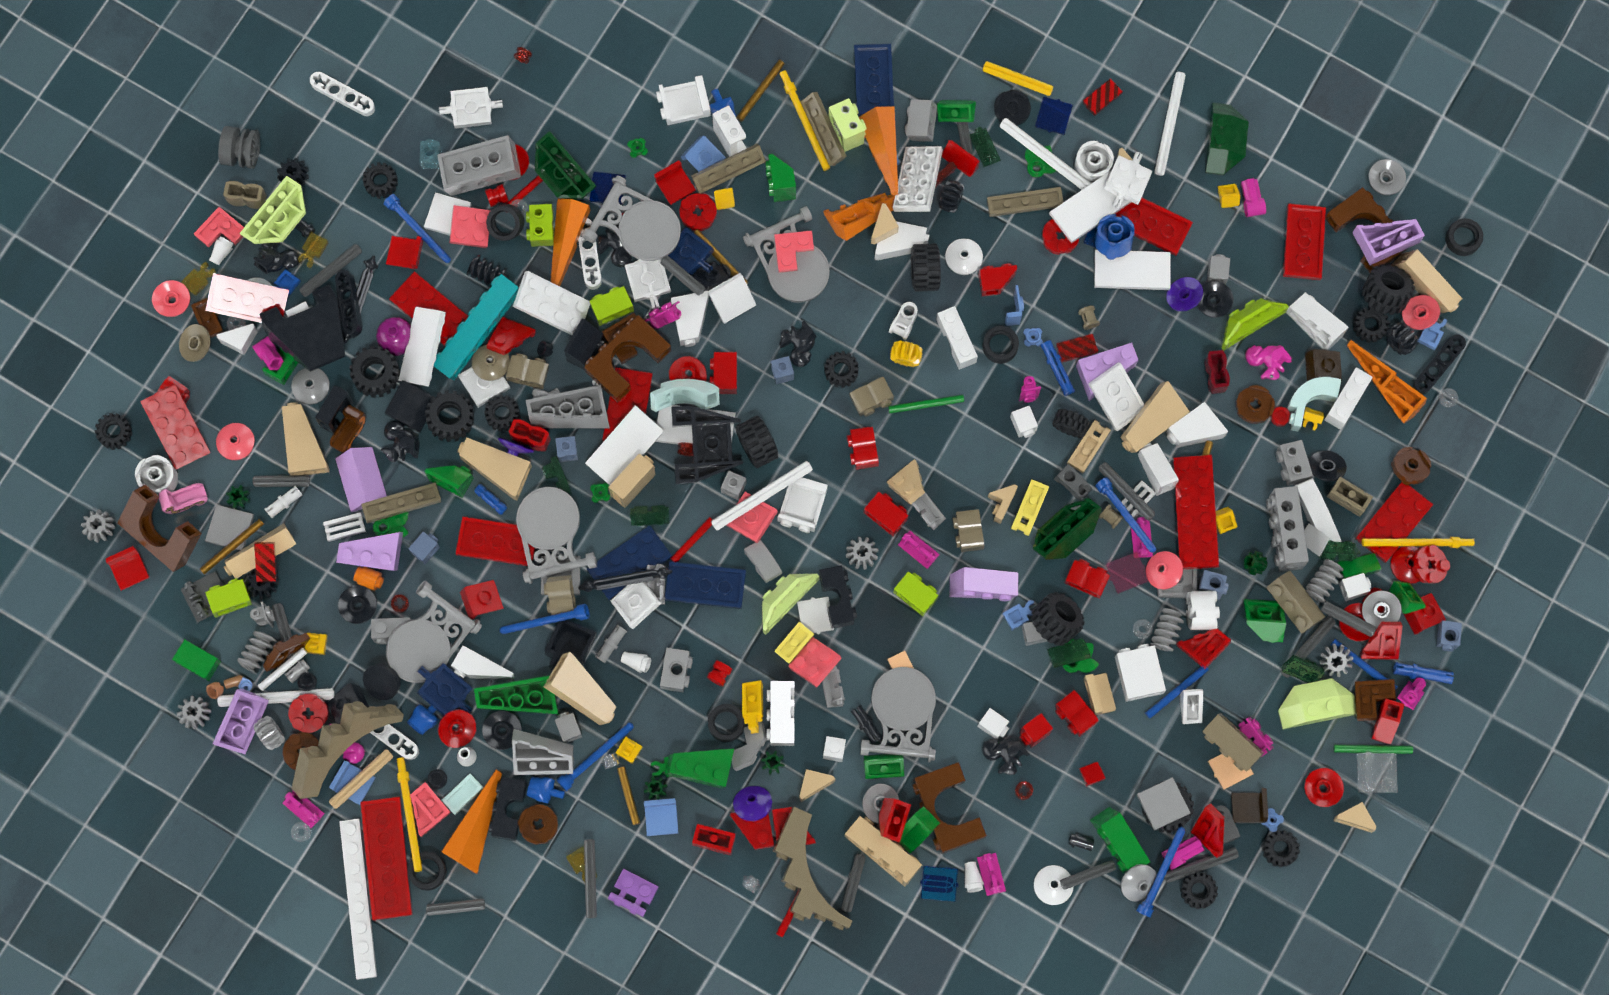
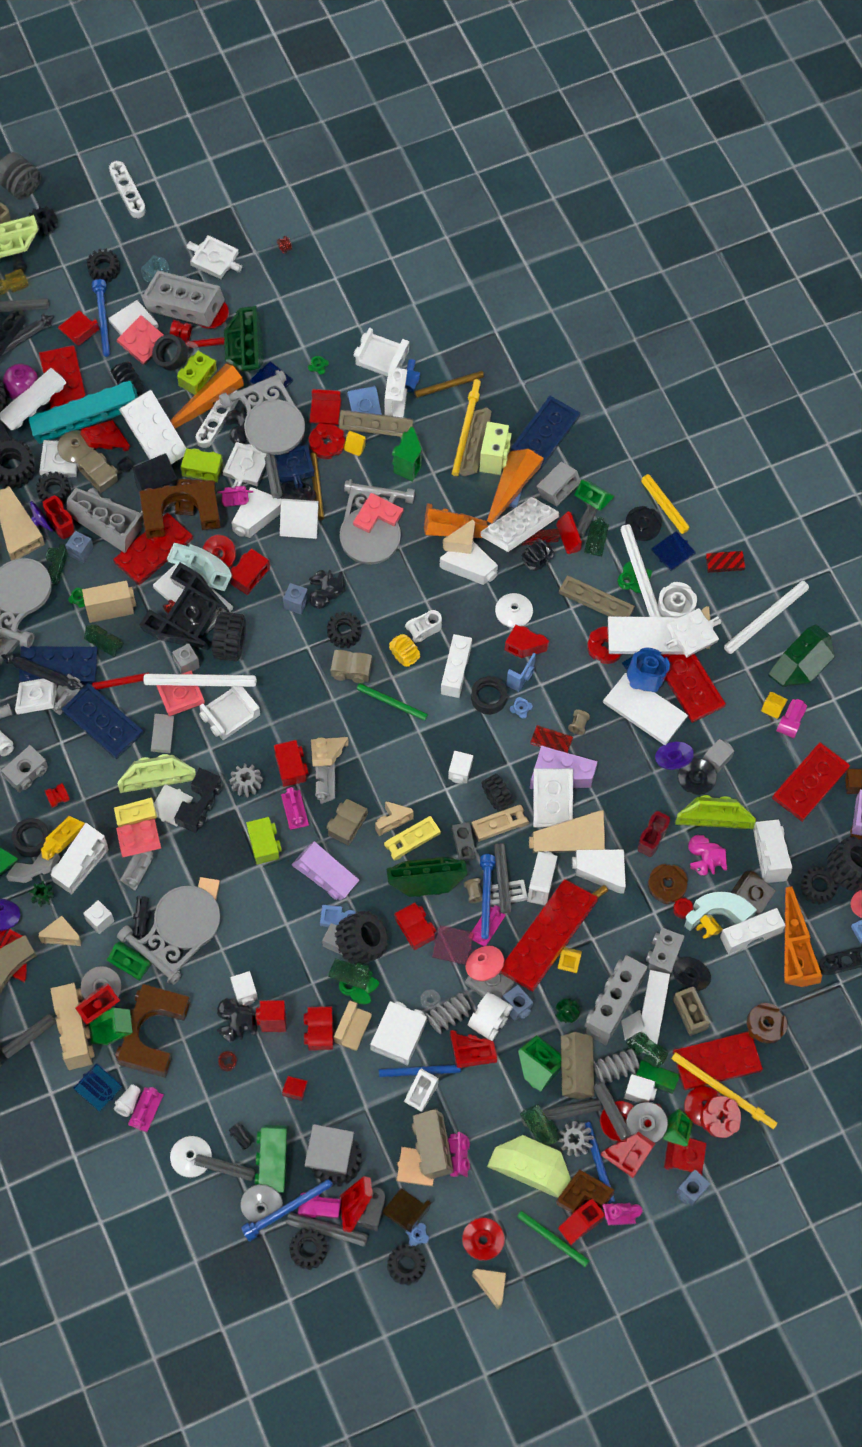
camera: 35 degrees right, 10 degrees down
white tile [585,406,664,485] -> none
red brick [847,427,879,470] -> none
black tyre [911,243,941,292] -> none
dark pink hinge [1019,376,1041,403] -> none
blue pin [1041,340,1075,396] -> none
clear hinge [1357,752,1398,793] -> none
black gear [1386,323,1418,355] -> none
blue pin [1393,662,1454,684] -> none
clear plate [1439,388,1458,407] -> none

